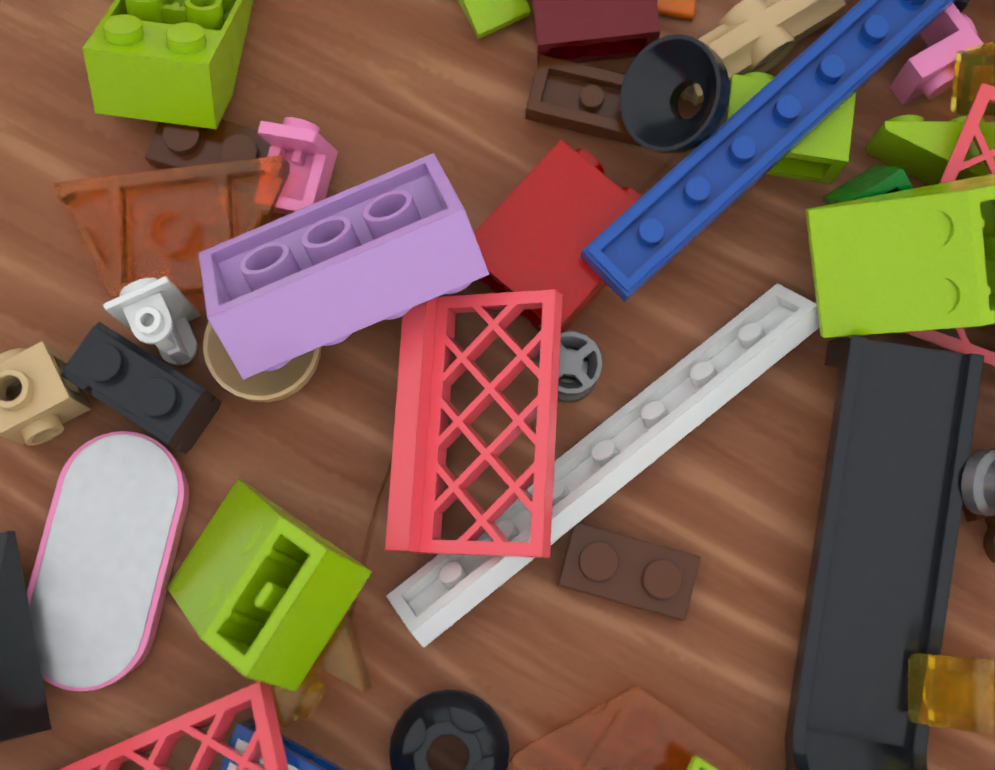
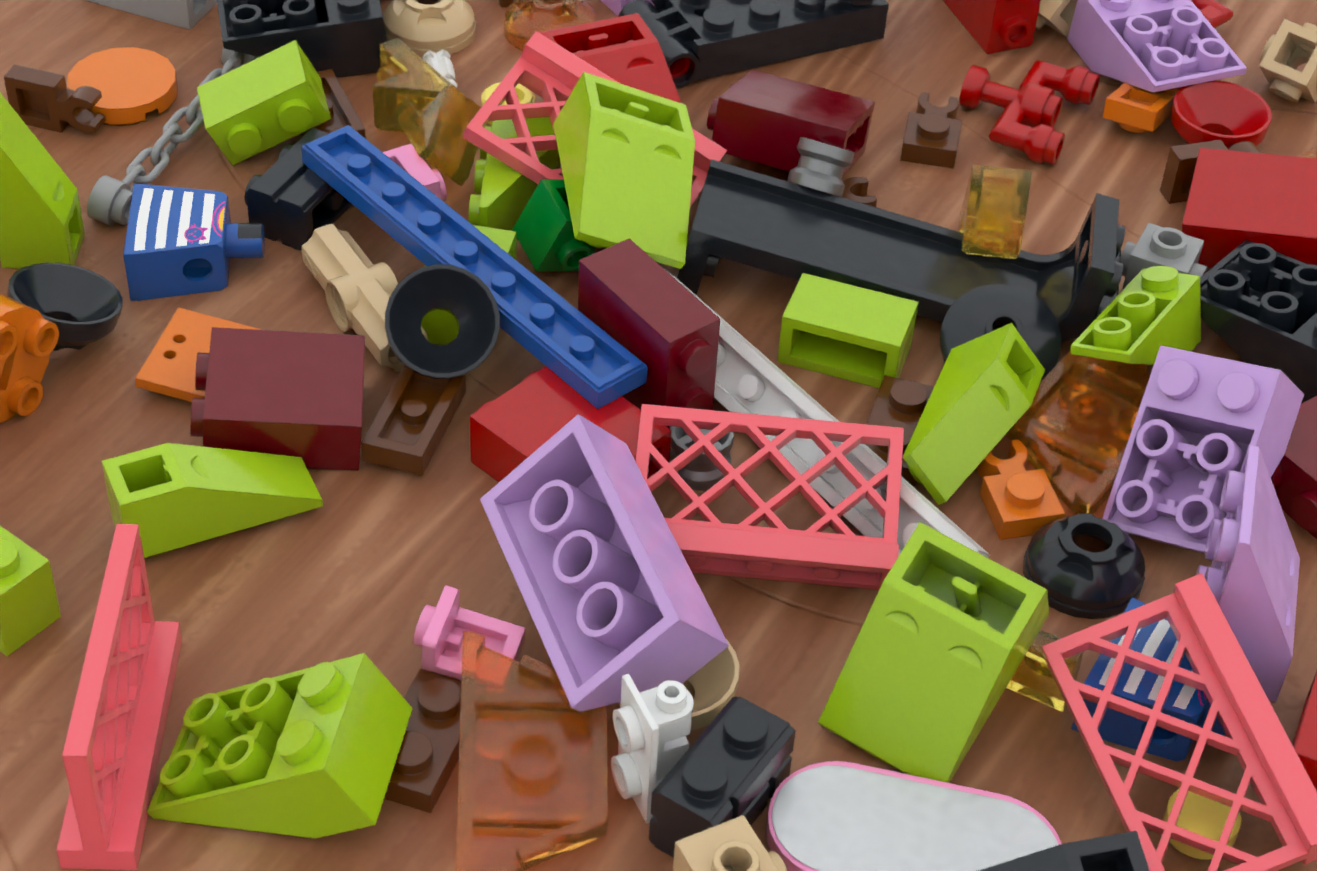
camera: 90 degrees left, 35 degrees down
none -> dark red brick [578,238,720,429]
none -> lime piece [777,273,919,389]
none -> lime slope [902,323,1045,505]
none -> black dish [940,284,1061,386]
none -> orange plate [976,440,1065,540]

